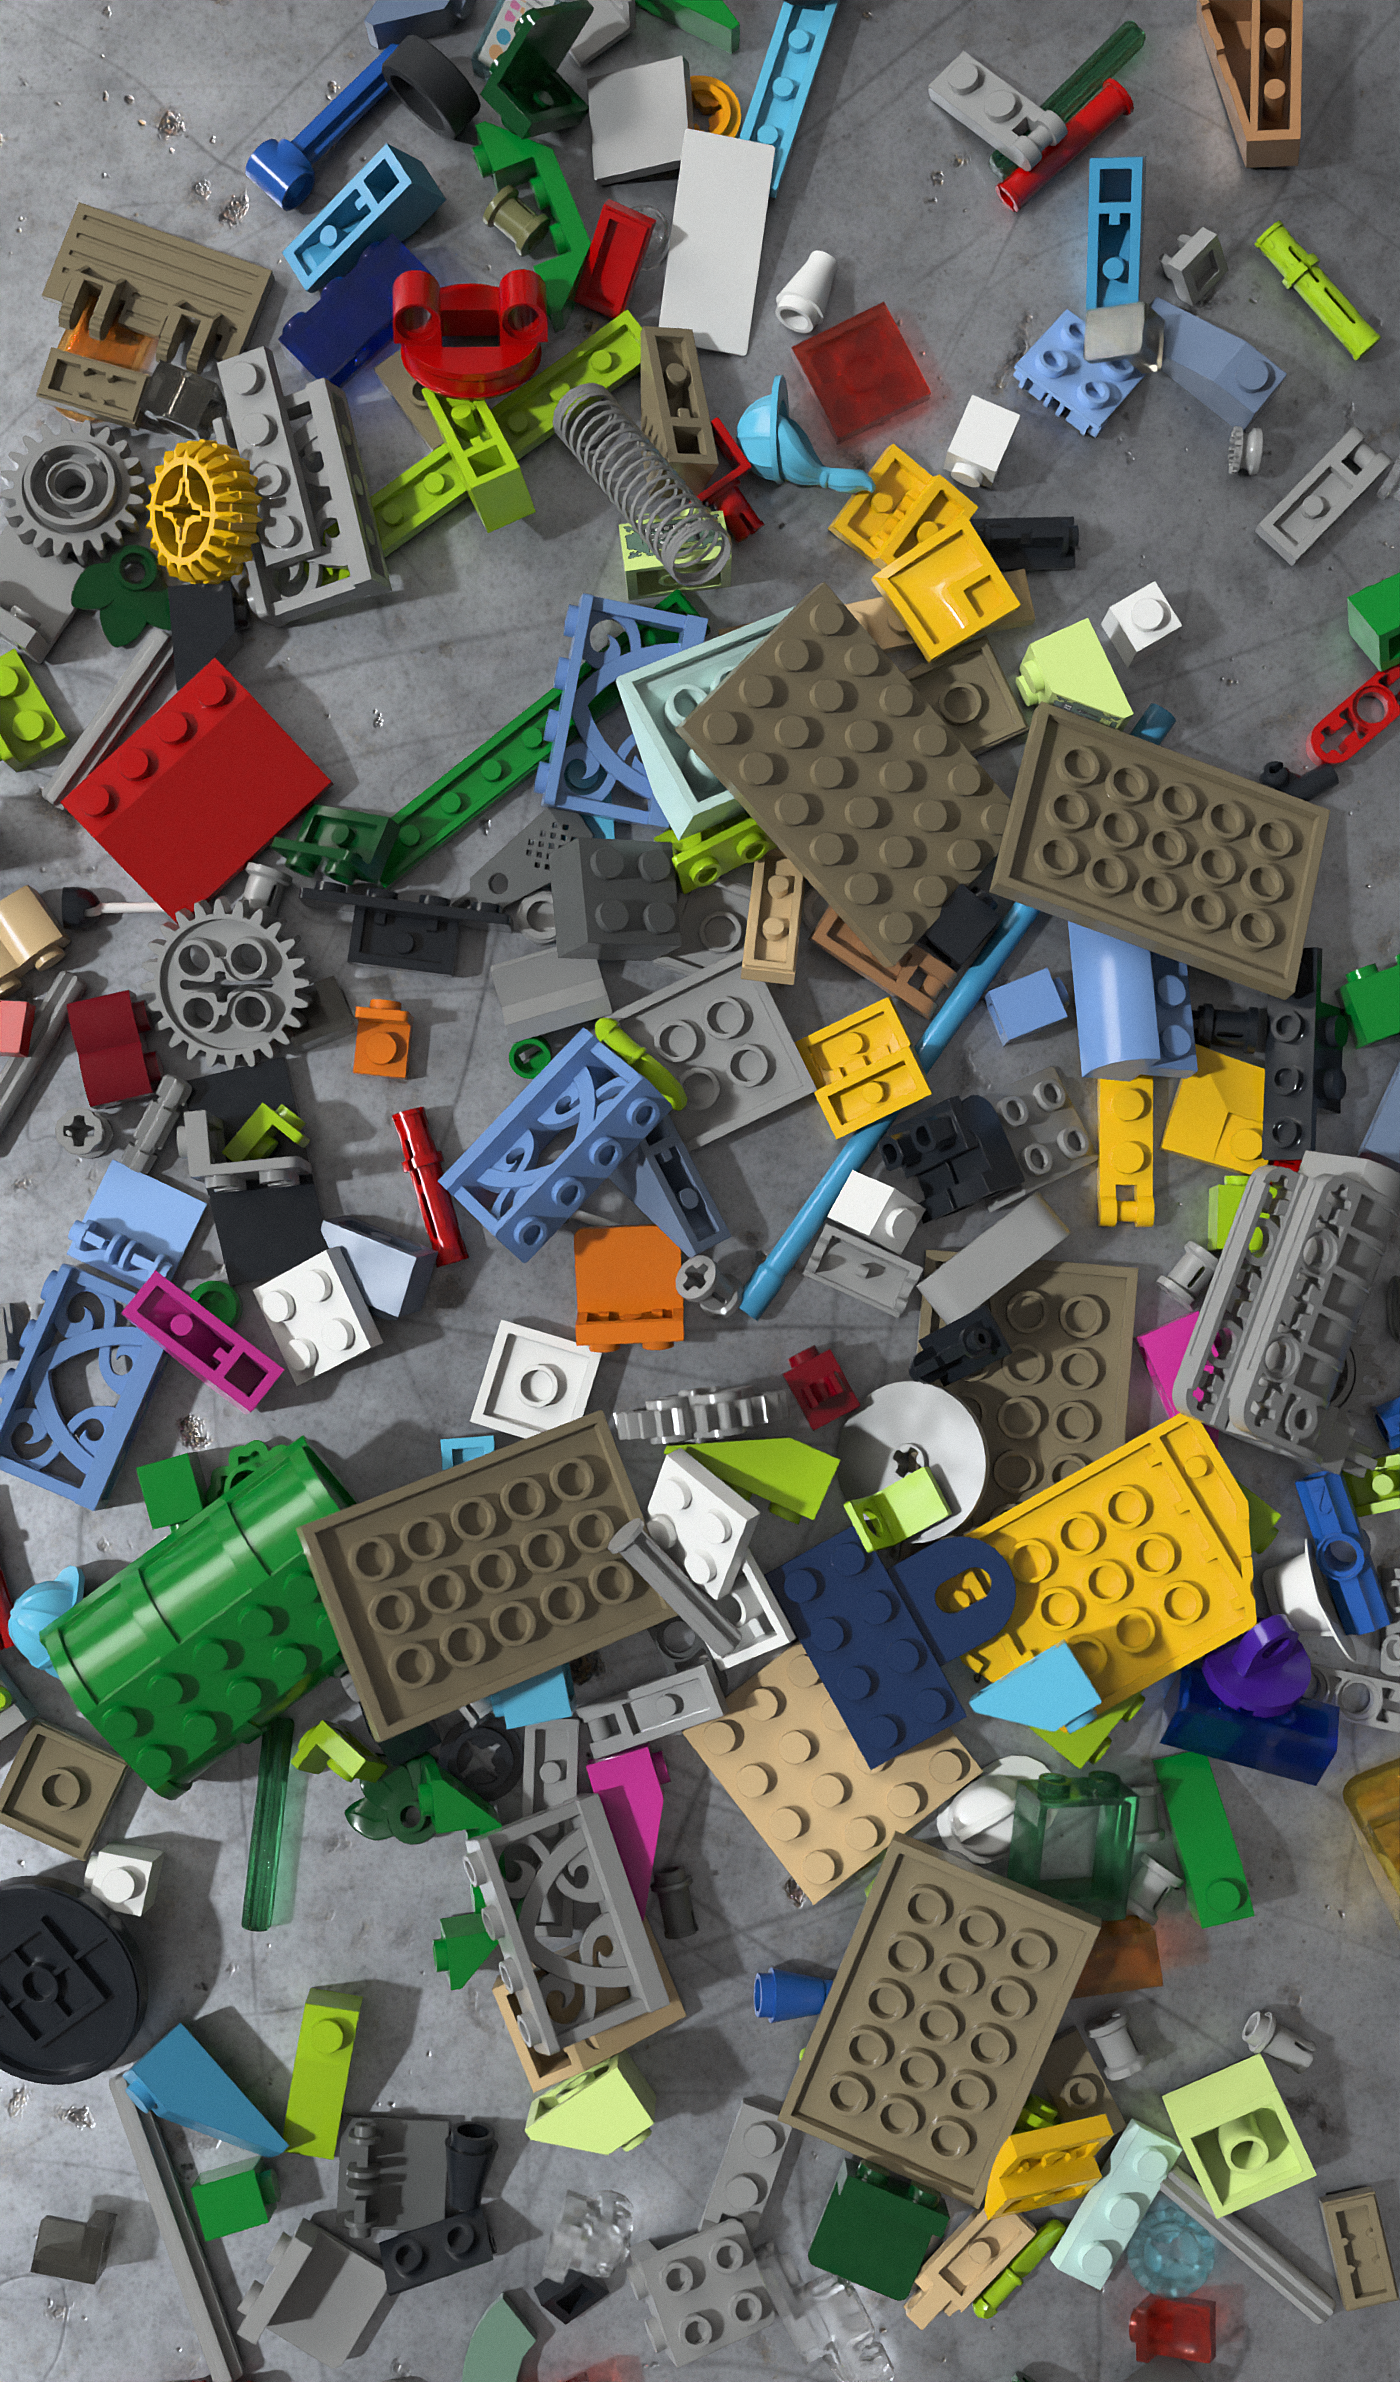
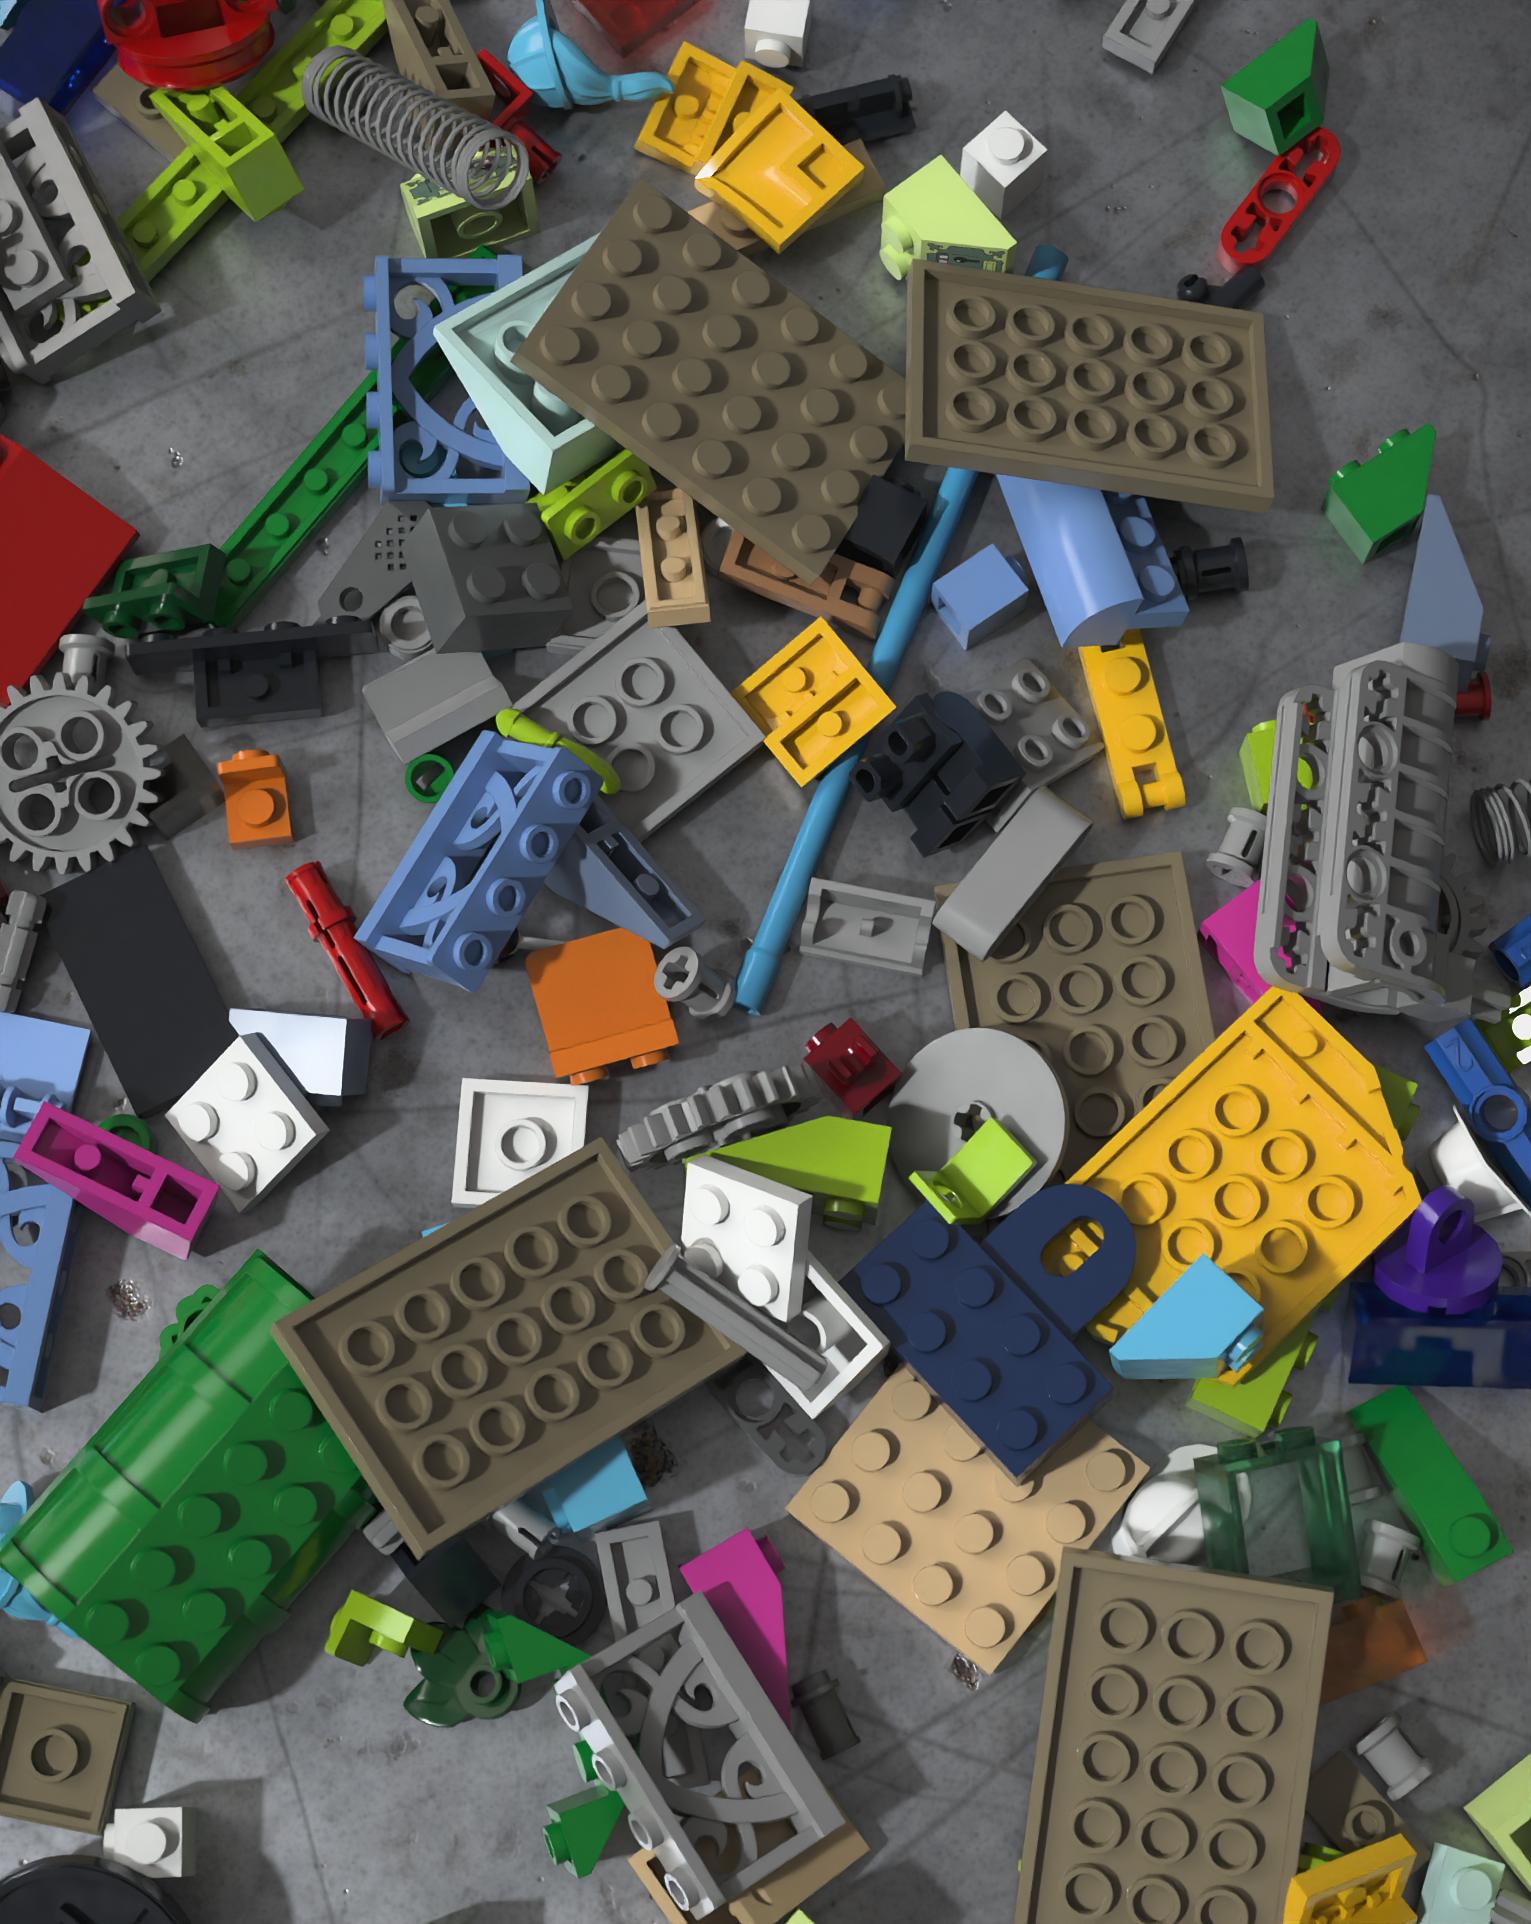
camera: 15 degrees left, 10 degrees down
green brick [136,1452,210,1534] -> none
light grey bracket [177,1110,311,1193] -> none
lime bracket [222,1102,311,1162] -> none
clear green axle [241,1716,294,1932] -> none
light grey plate [575,1660,729,1759] -> none
blue cone [754,1967,833,2023] -> none
white brick [827,1170,926,1256] -> none
dark tan plate [902,635,1030,757] -> none
black hinge [908,1305,1013,1387] -> none
yellow plate [1158,1044,1268,1176] -> none
black bracket [1262,947,1348,1161] -> none

